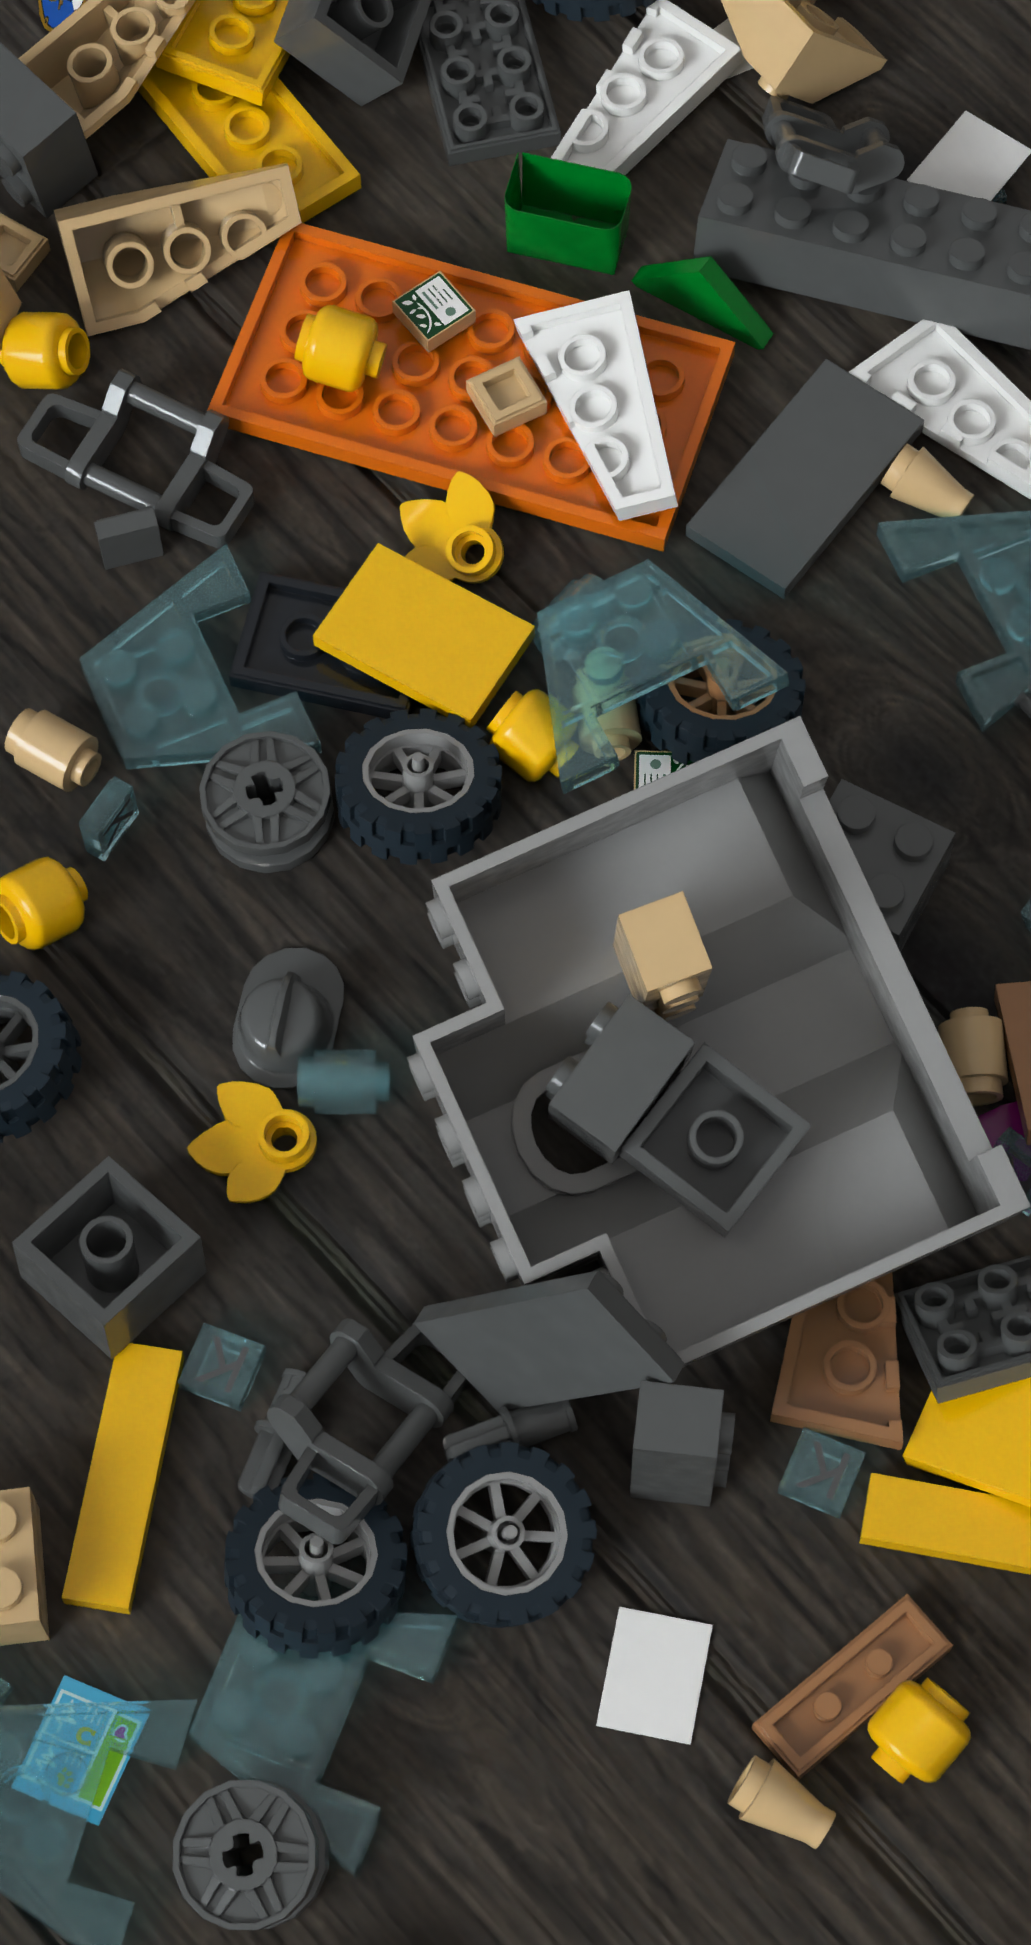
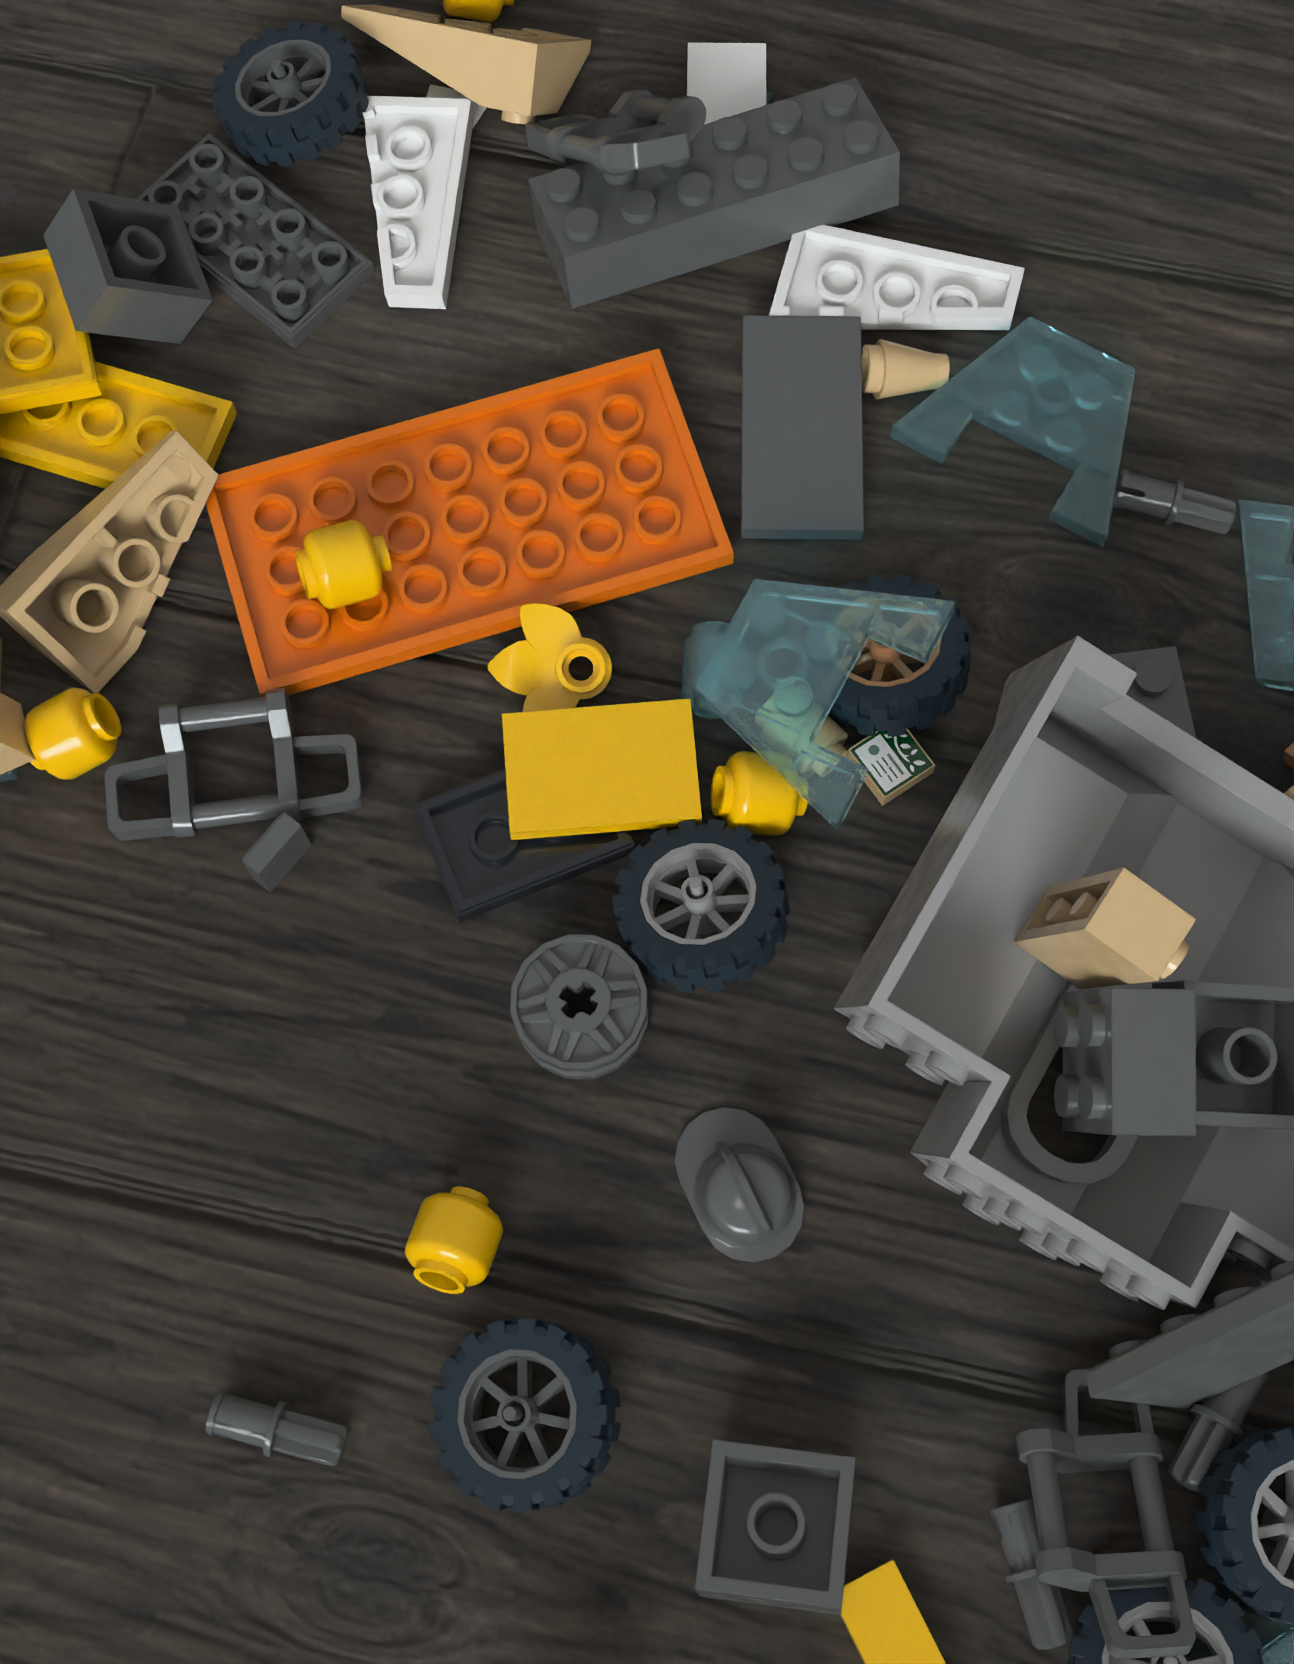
camera: 35 degrees left, 5 degrees up
tan brick [5,708,102,792] -> none
clear light blue wing [79,543,321,770] -> none
clear light blue tile [79,776,139,862] -> none
clear light blue tile [178,1323,266,1412] -> none
yellow plate [187,1081,317,1203] -> none
clear light blue brick [297,1049,390,1114] -> none
tile [392,271,476,353] -> none
tan tile [466,356,547,437] -> none
green piece [504,152,632,275] -> none
white wing [513,290,678,521] -> none
green tile [631,256,773,350] -> none

